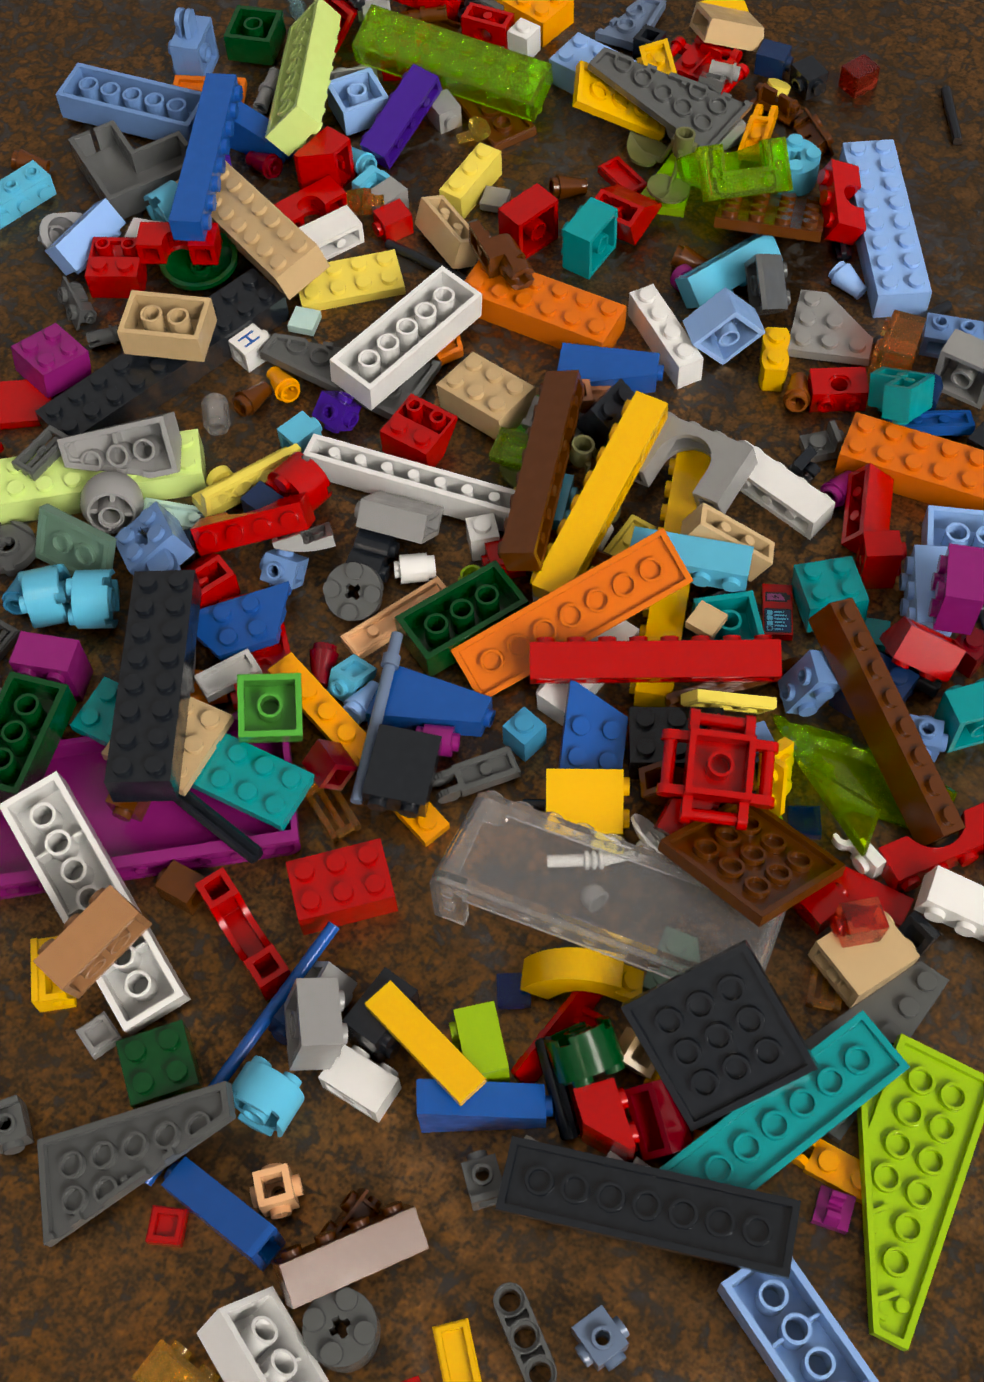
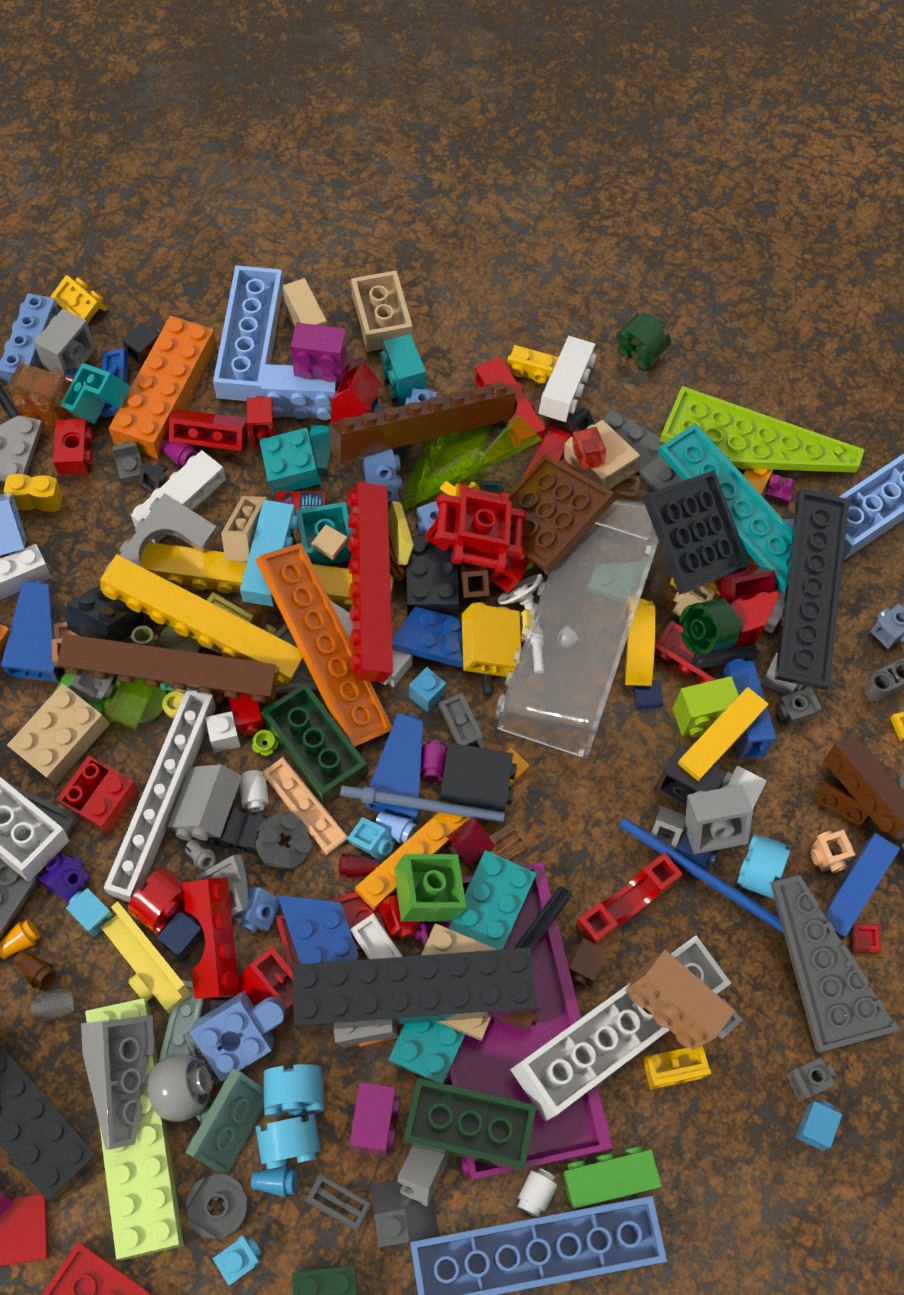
camera: 100 degrees left, 5 degrees up
dark grey tile [11,425,68,481] -> none
dark green brick [115,1019,204,1109] -> none
red brick [285,838,398,935] -> none
dark orange cone [783,372,811,412] -> none
white plate [831,824,886,879] -> none
none -> light grey pin [185,839,215,870]

